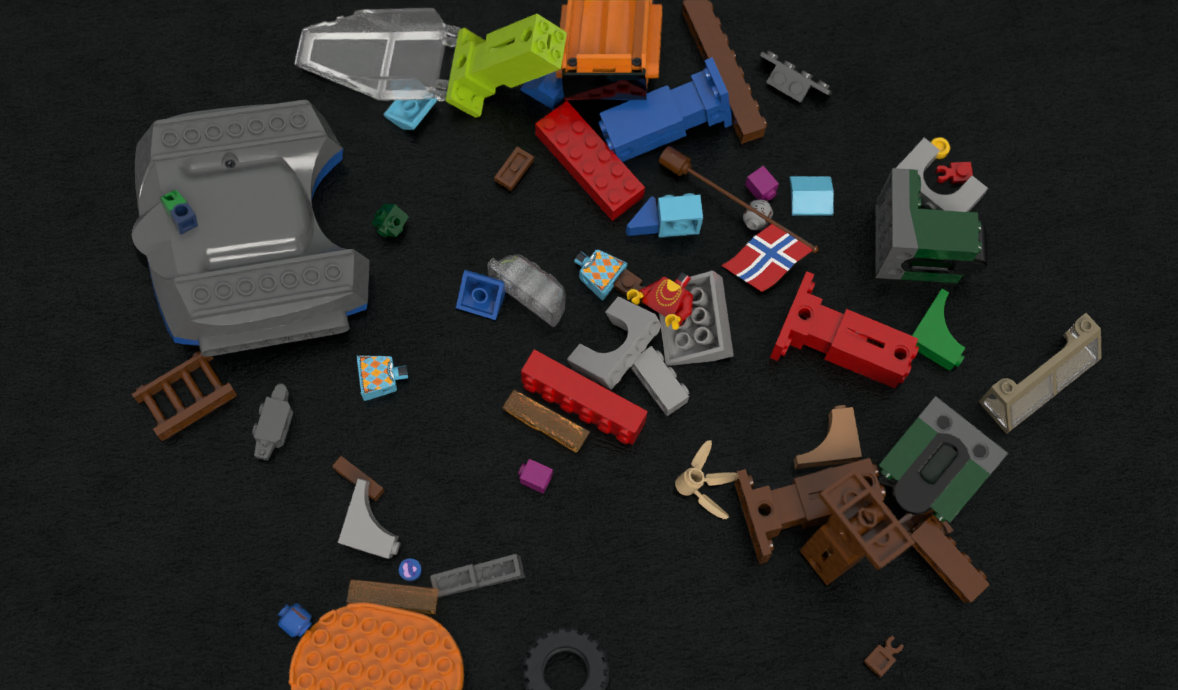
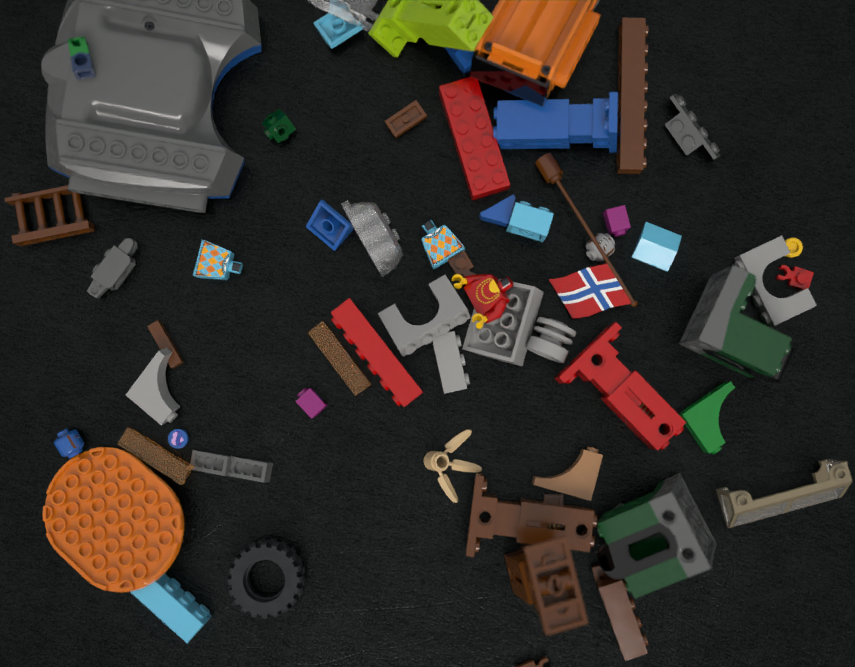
camera: 30 degrees right, 15 degrees up
none -> light grey wheel [526,317,576,364]

